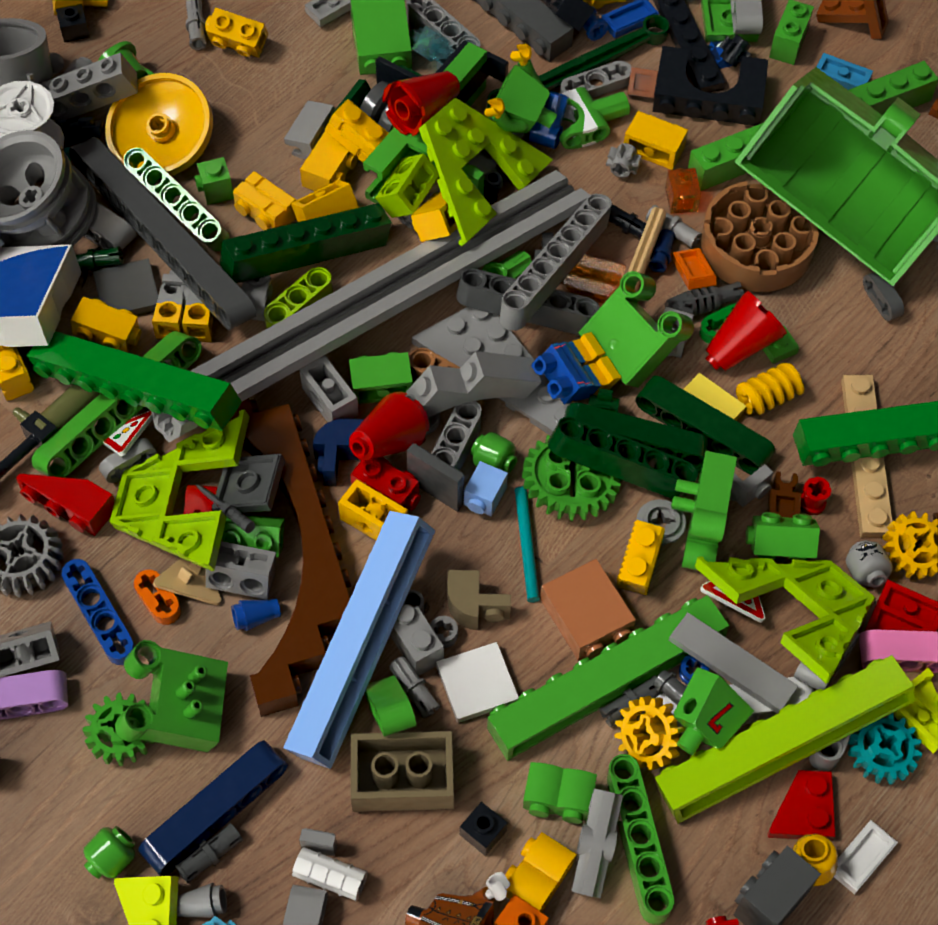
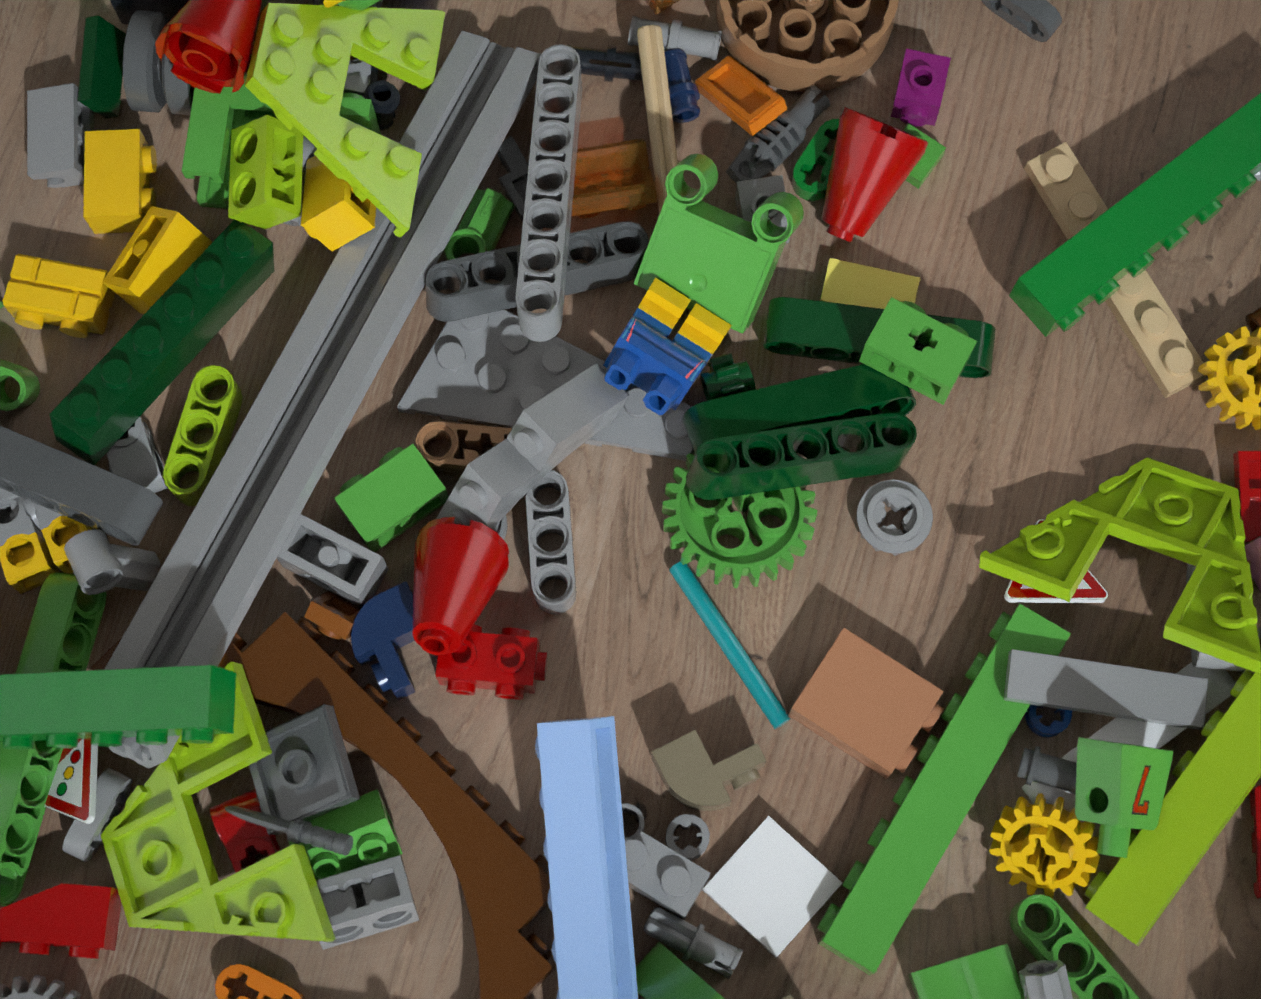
camera: 25 degrees left, 15 degrees up
tan piece [153,558,221,605] -> none
blue cone [231,599,281,631] -> none
yellow brick [325,99,389,162] -> none
yellow brick [338,479,408,540] -> none
dark grey tile [407,443,464,512] -> none
light blue brick [464,461,508,517] -> none
bright green head [470,432,518,473] -> none
dark grey pin [599,675,663,727] -> none
yellow brick [617,520,665,595] -> none
bright green piece [671,451,737,570] -> none
light grey bracket [730,464,774,507] -> none
yellow piece [736,363,805,415] -> none
bright green brick [746,512,820,560] -> none
reddish brown plate [768,471,801,518] -> none
red bush [801,477,832,515] -> none
light grey head [845,540,893,588] -> none
none -> light grey piece [64,530,161,595]
none -> dark orange plate [304,591,361,640]
none -> bright green brick [859,297,977,405]
none -> magenta brick [891,48,951,126]

